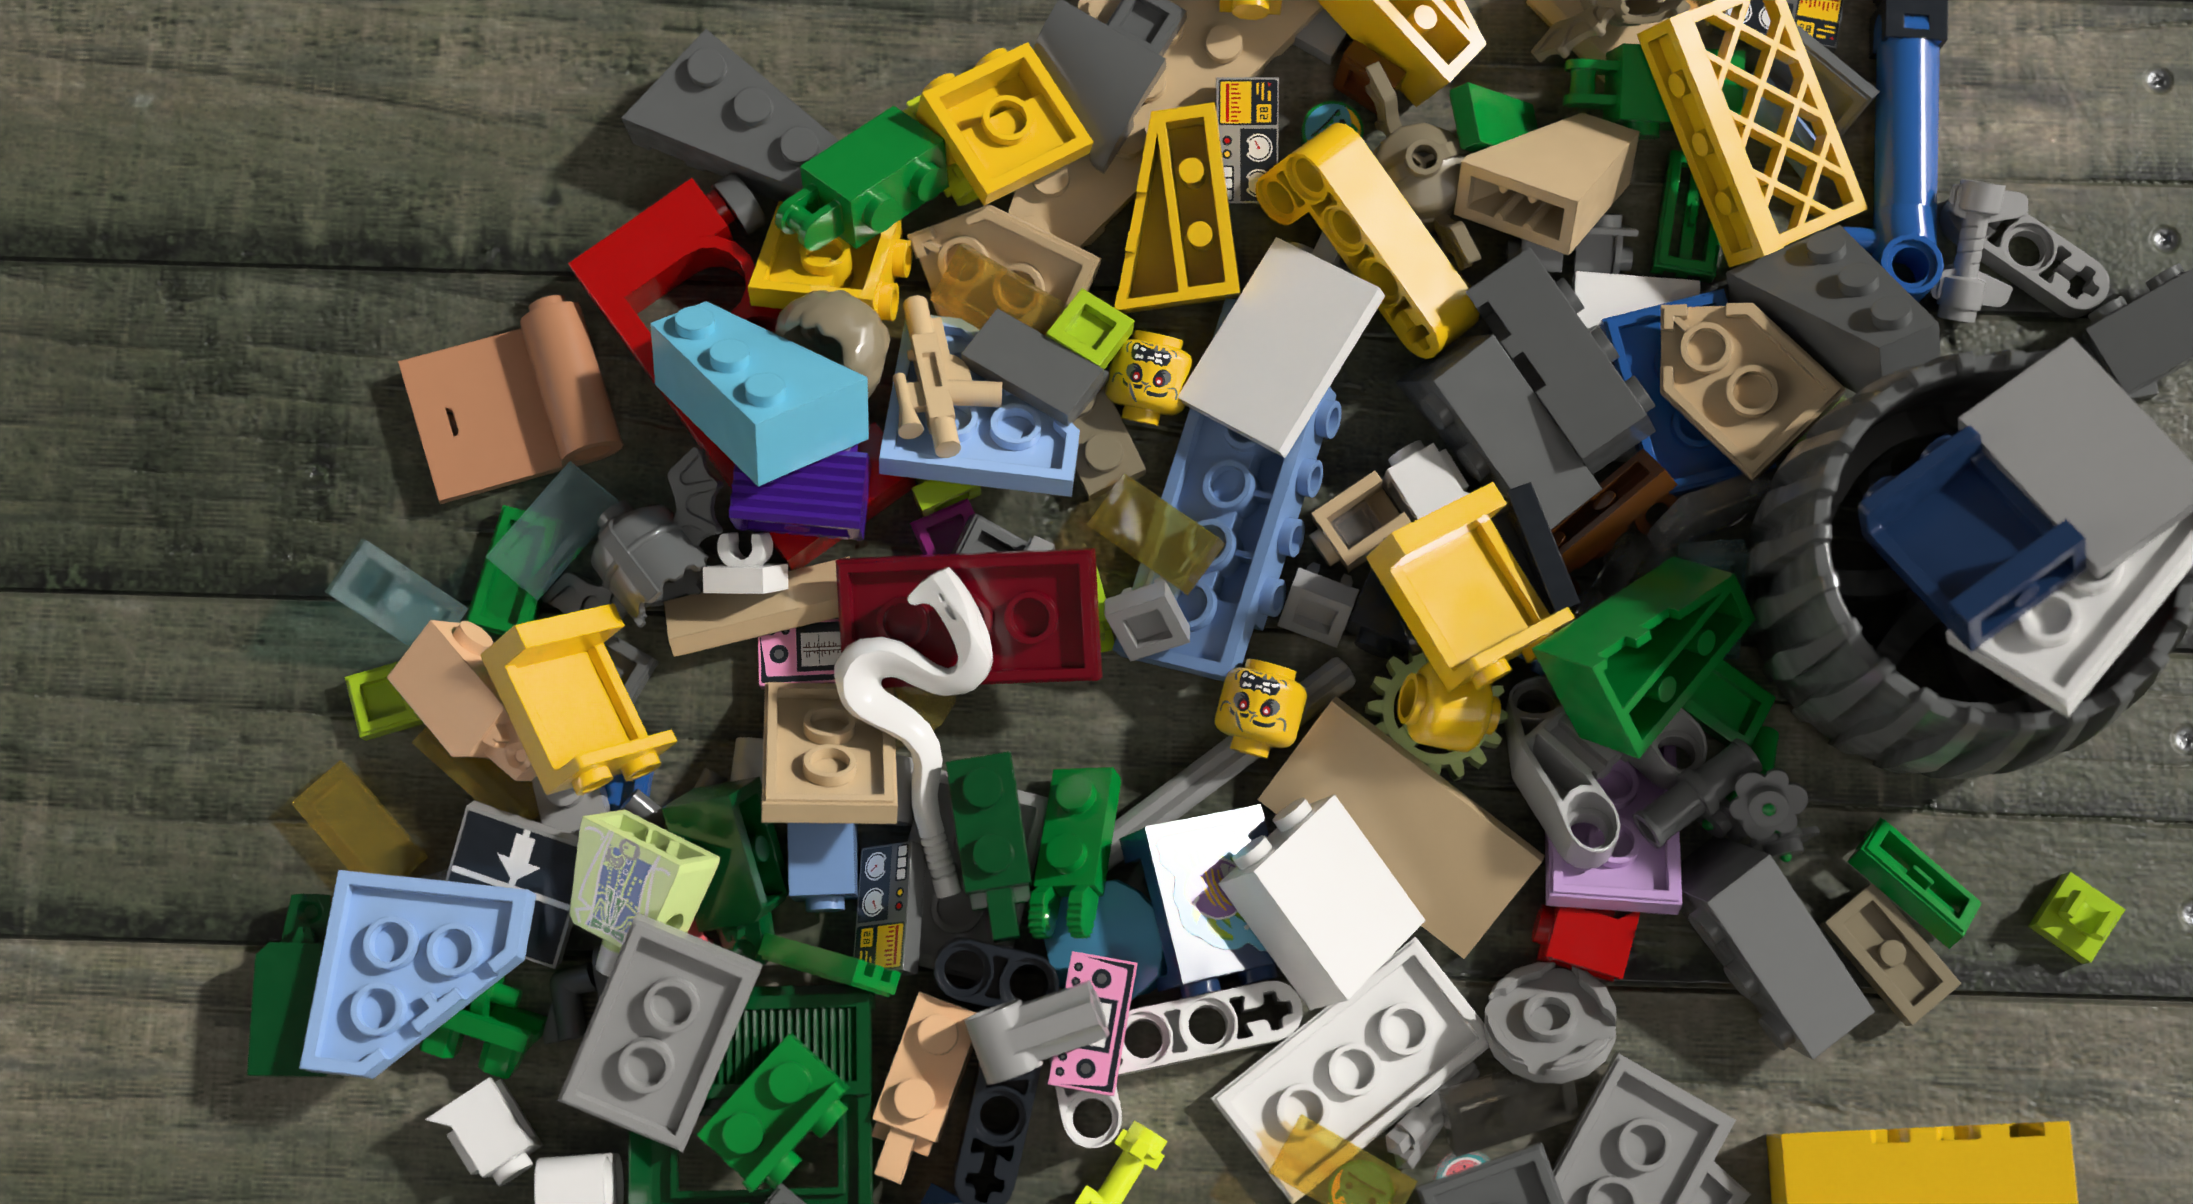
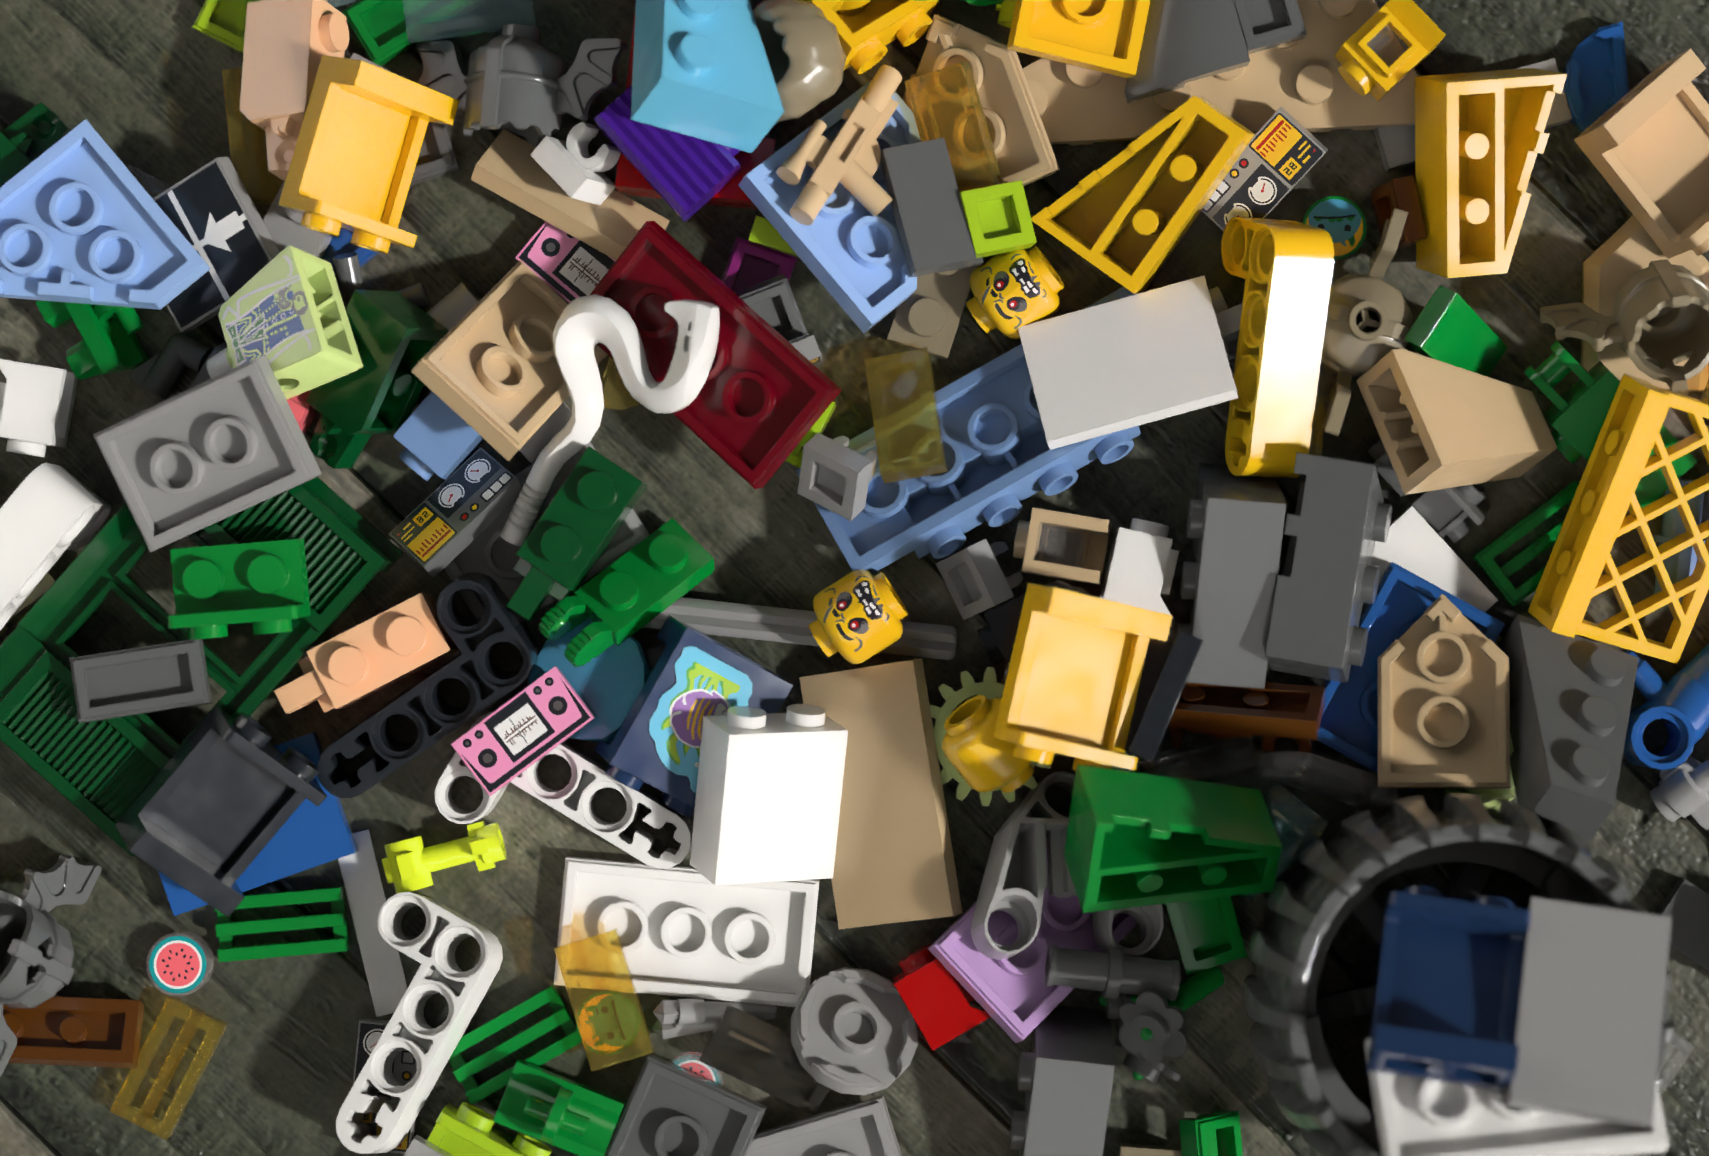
camera: 45 degrees right, 10 degrees up
clear yellow tile [291,760,428,877] -> none
green tile [758,932,901,997] -> none
light grey piece [964,980,1109,1085] -> none

